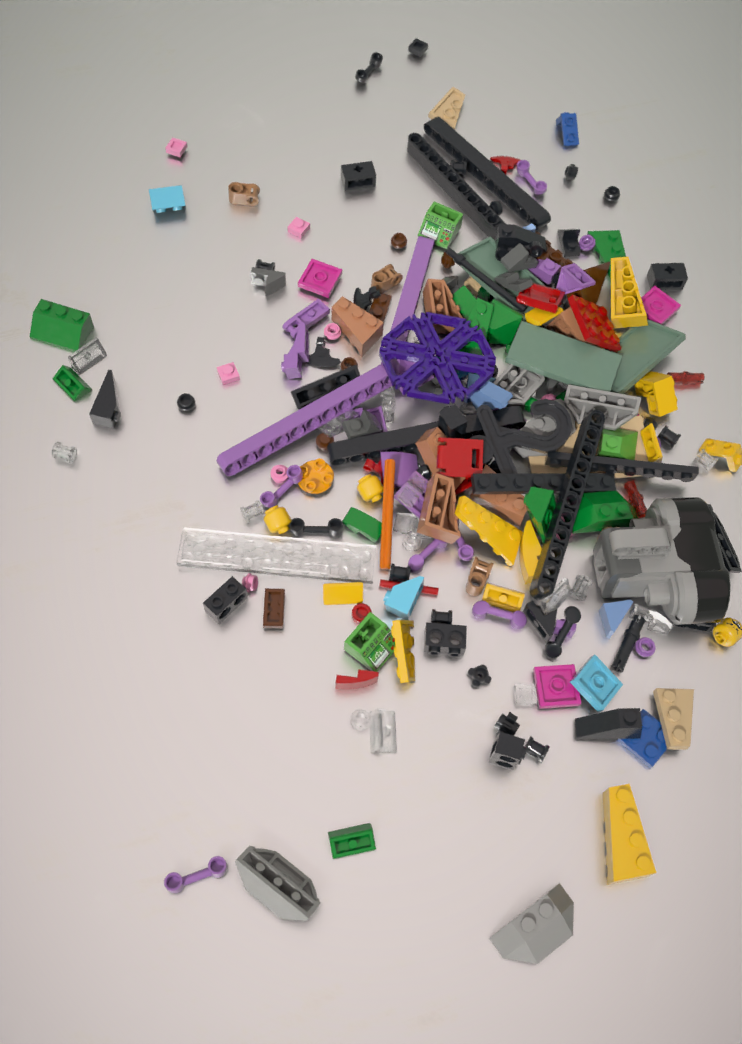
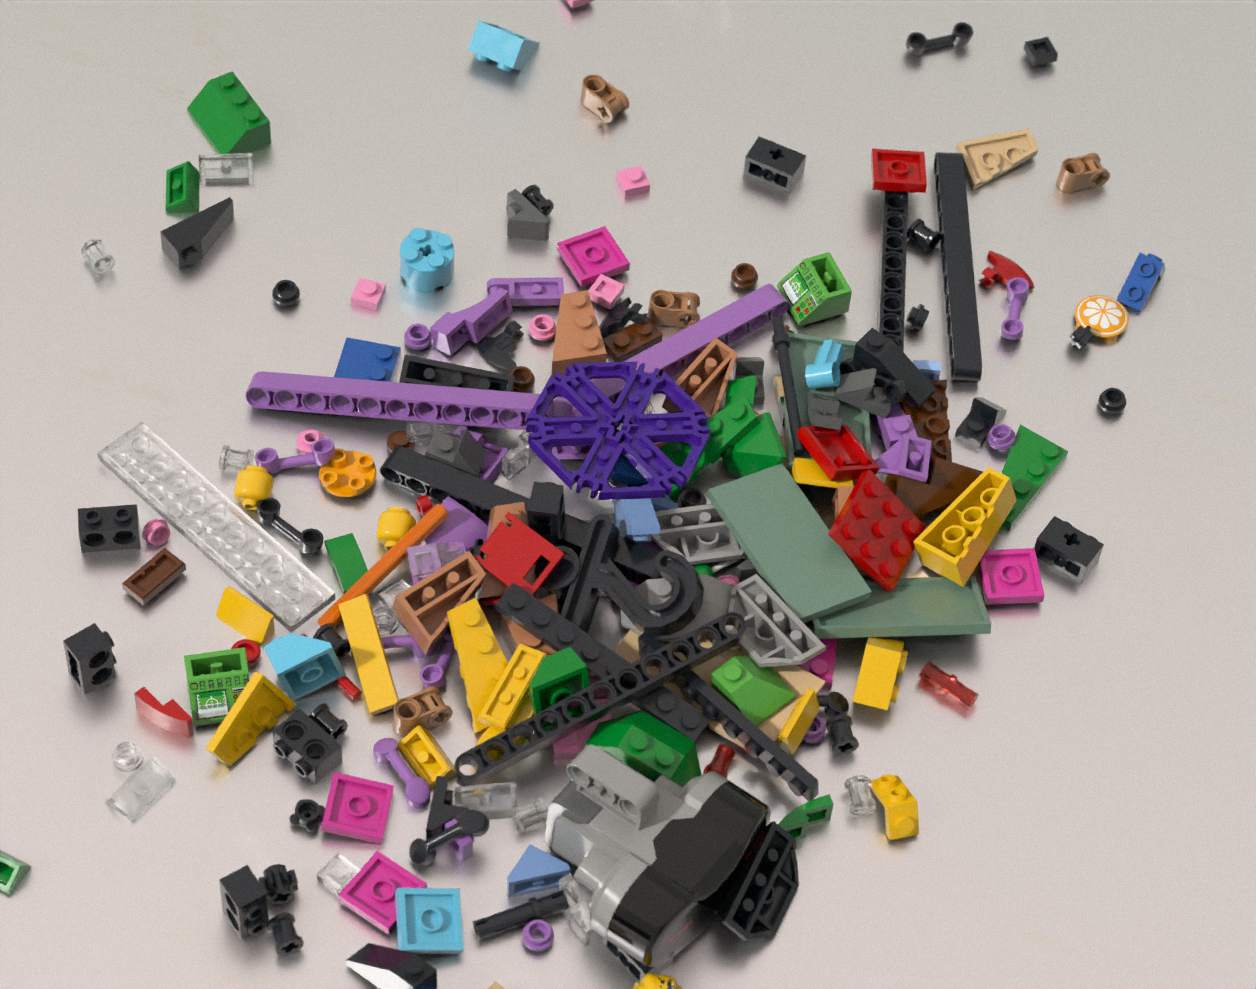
camera: 40 degrees right, 10 degrees down
none -> black brick [63,623,117,695]
none -> dark pink plate [320,772,394,844]
none -> blue plate [334,337,401,382]
none -> yellow tile [338,594,399,715]
none -> medium azure brick [400,228,454,293]
none -> medium lavender plate [404,324,432,350]
none -> yellow tile [478,644,547,732]
none -> bright pink plate [588,274,625,310]
none -> green slope [778,794,834,840]
none -> medium azure piece [805,339,844,389]
none -> red plate [871,149,927,193]
none -> medium nougat piece [1056,153,1110,193]
none -> dish [1075,295,1129,341]

